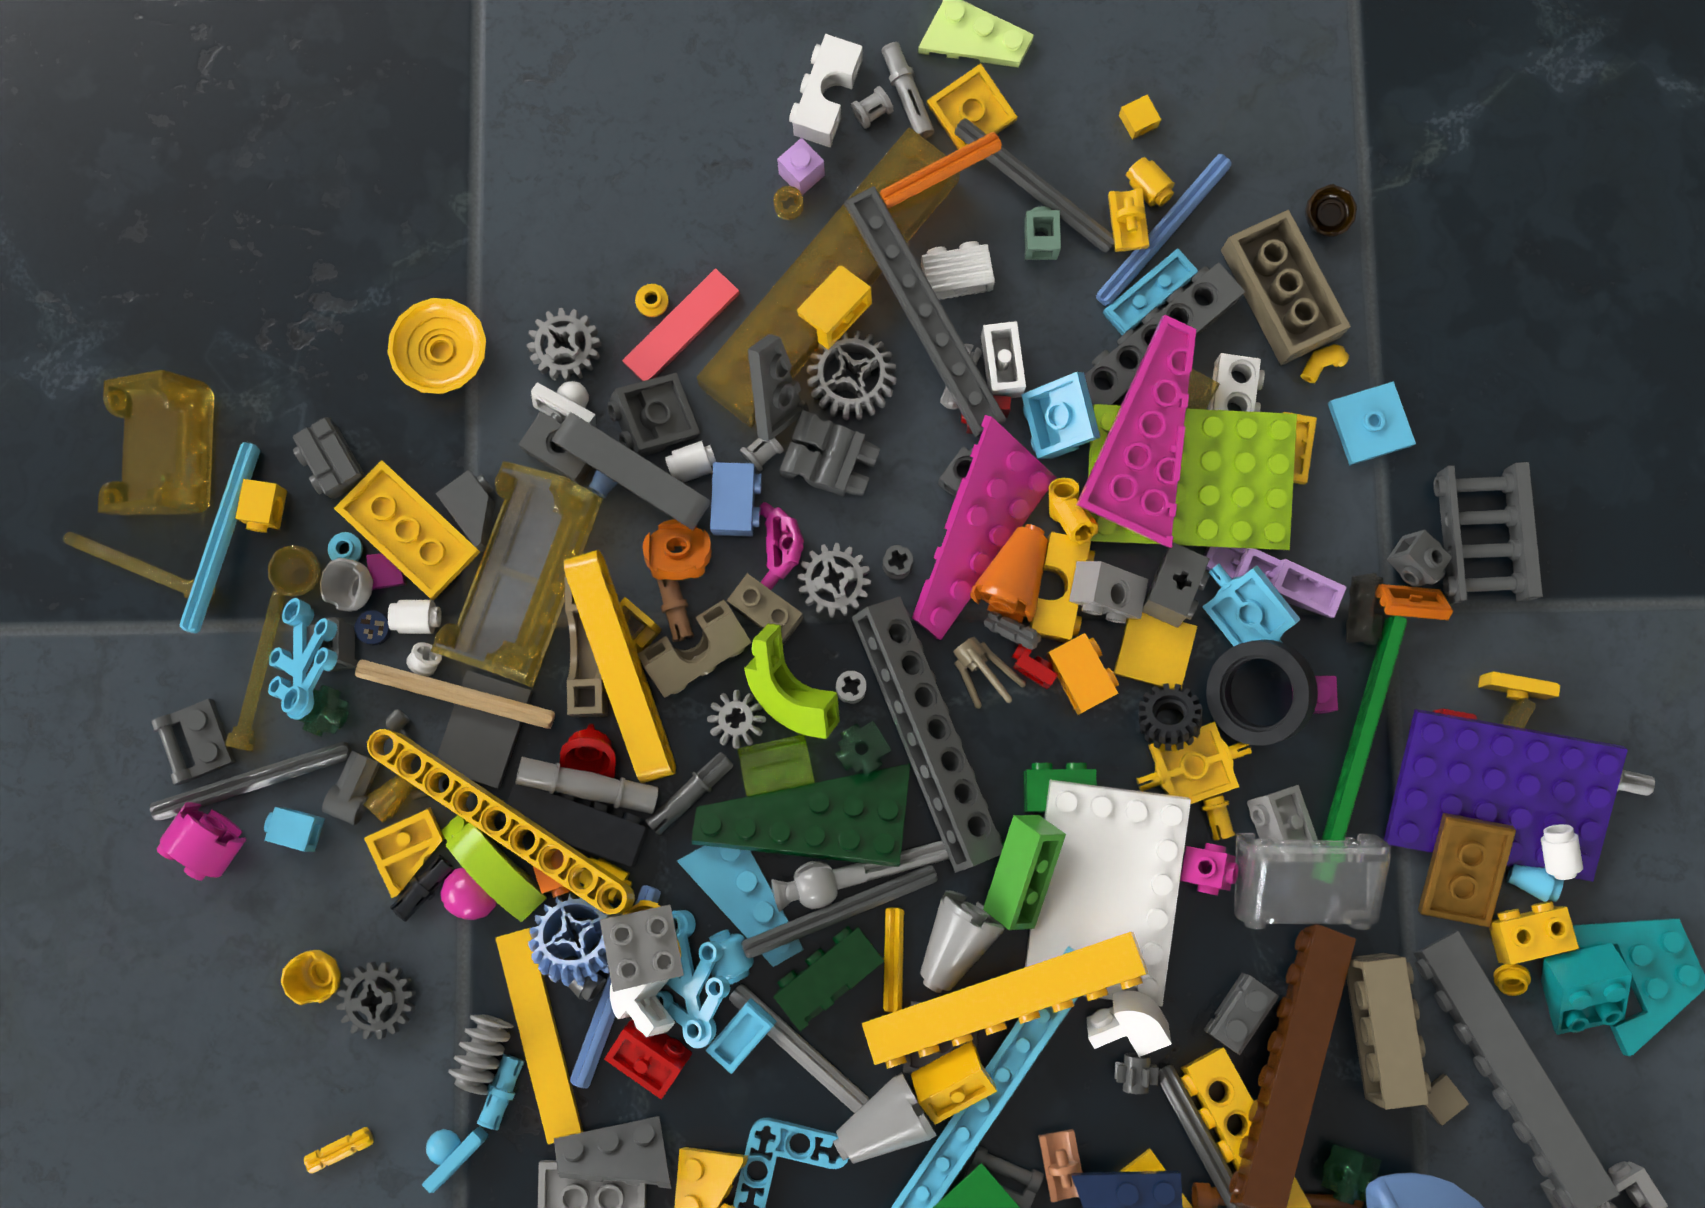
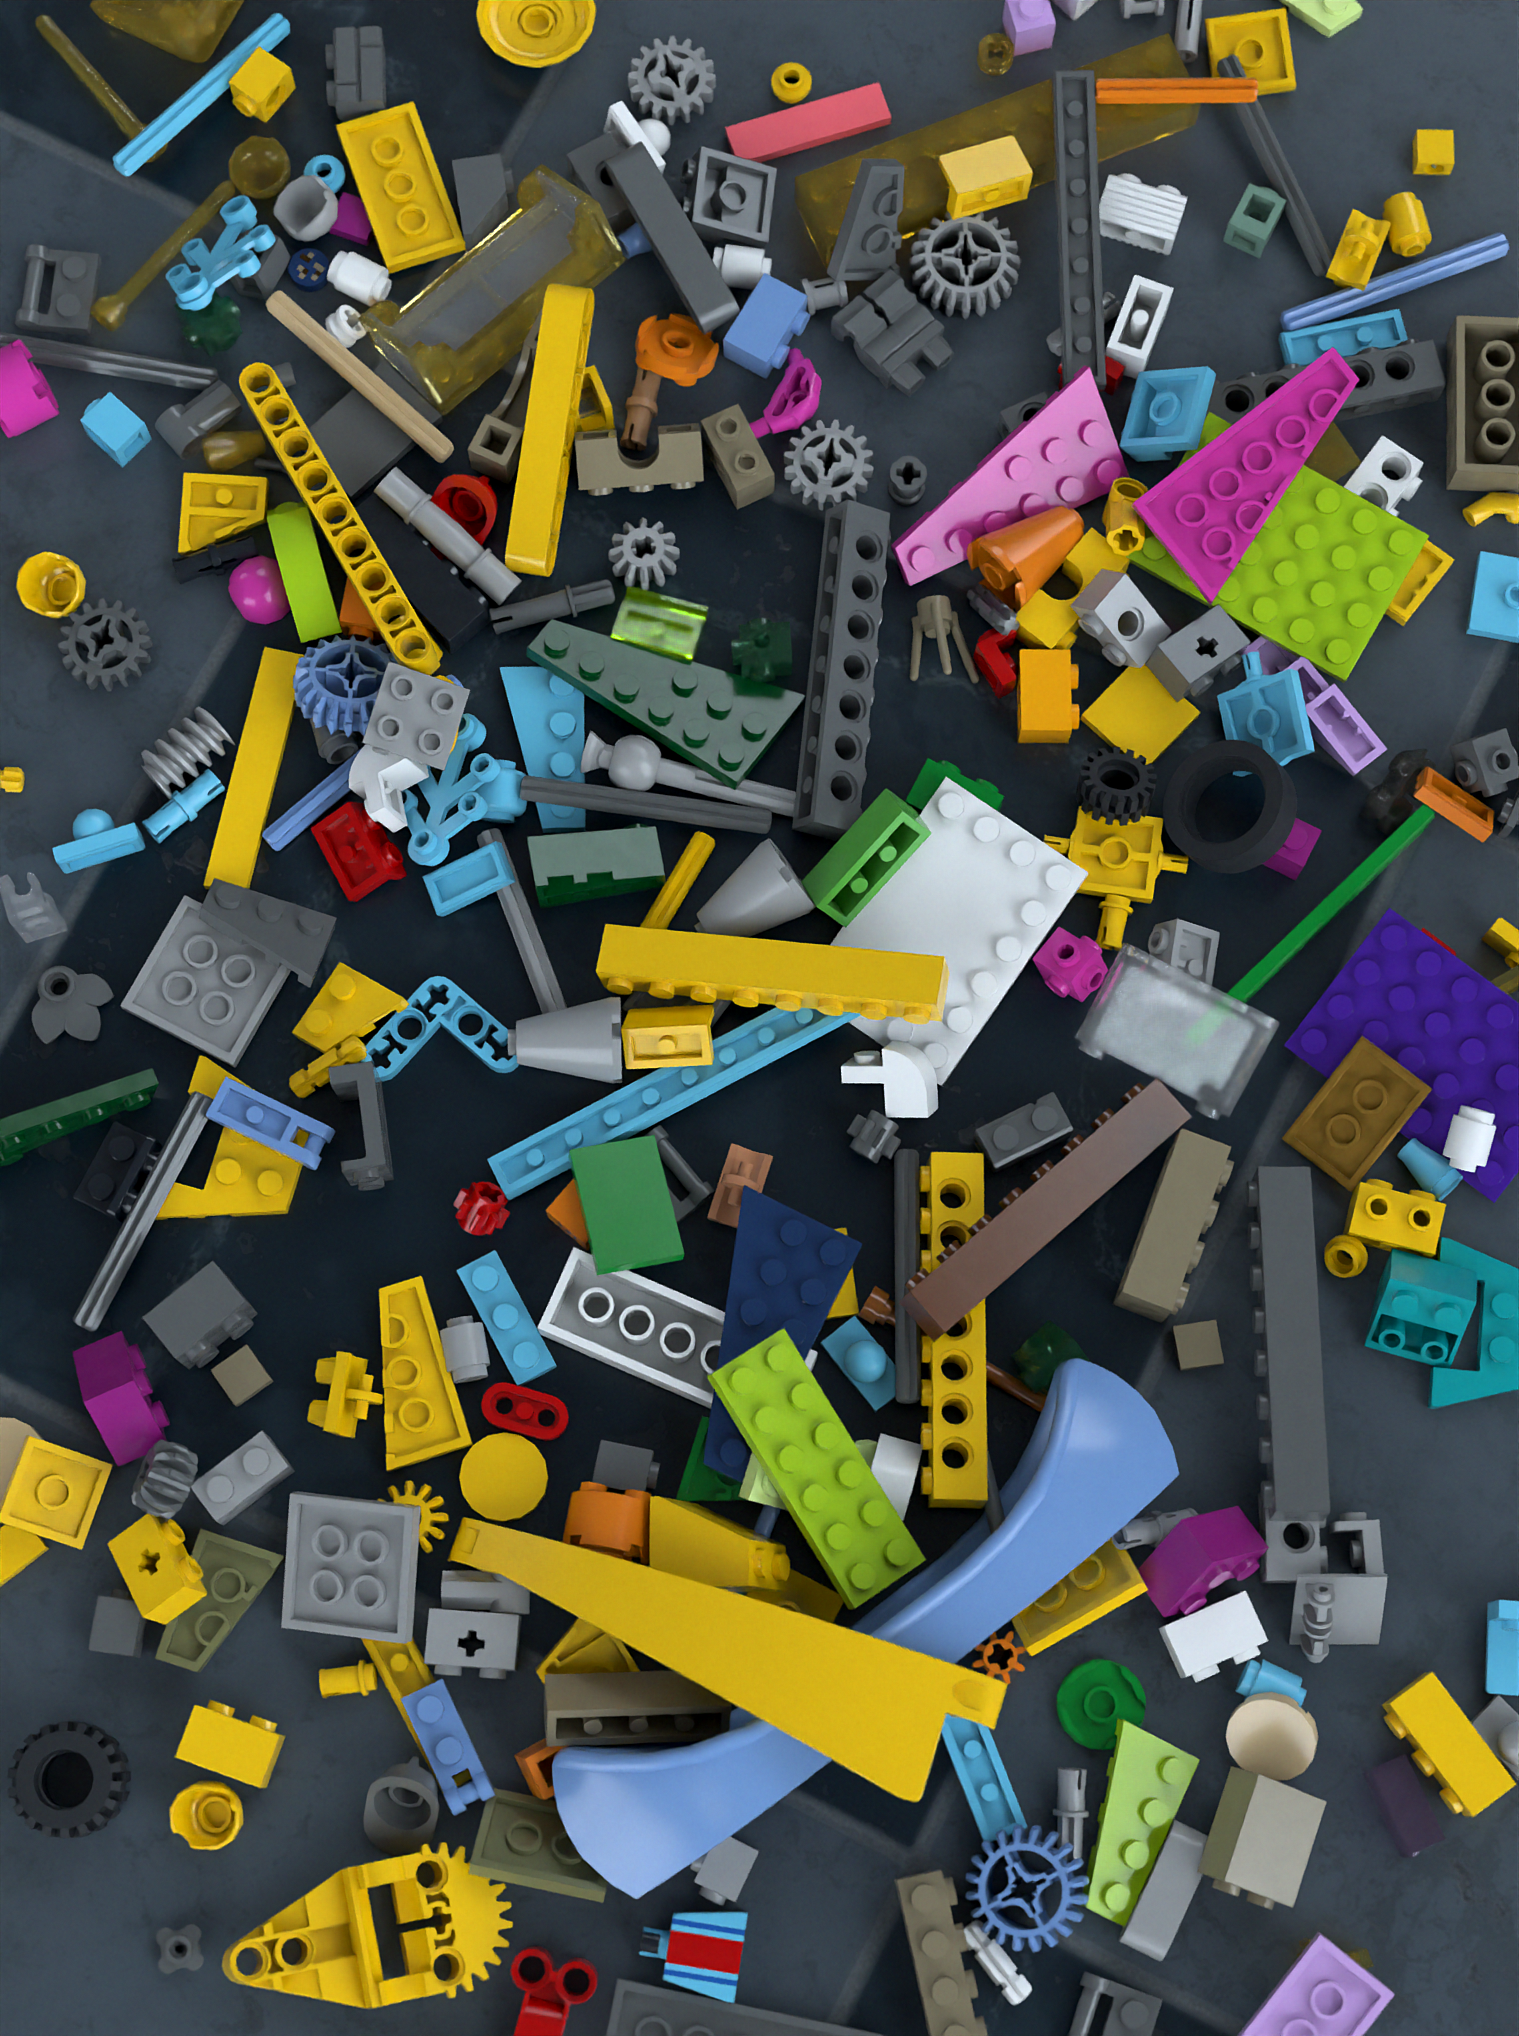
camera: 25 degrees right, 5 degrees down
lime arch [744,623,840,739] -> none
light grey bush [836,671,867,704] -> none

